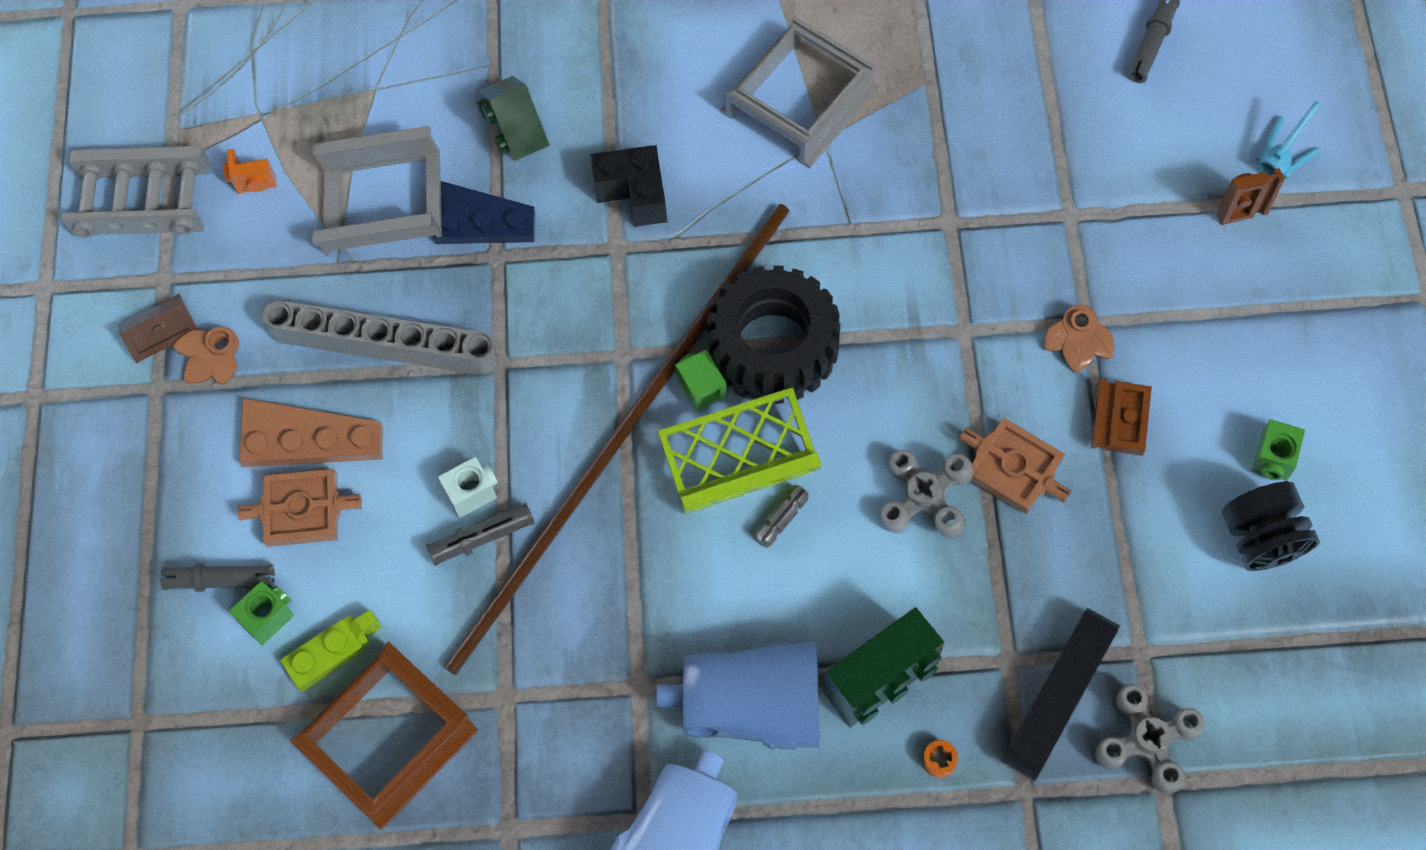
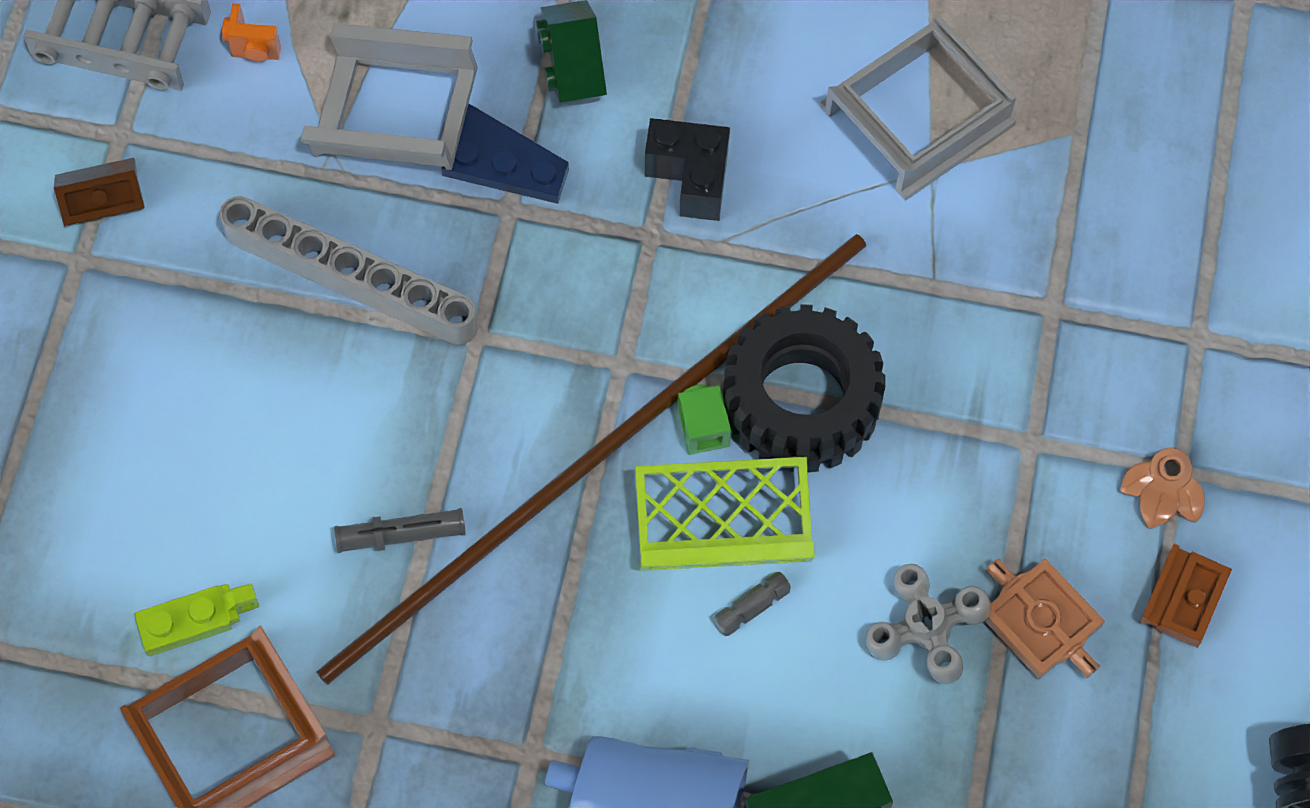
camera: 10 degrees right, 0 degrees up
dark grey pin [160,563,275,592] -> none
nougat plate [173,327,239,385] -> none
bright green brick [229,581,295,646] -> none
nougat plate [238,469,362,547] -> none
nougat wing [239,398,383,468] -> none
light aqua brick [438,457,498,518] -> none

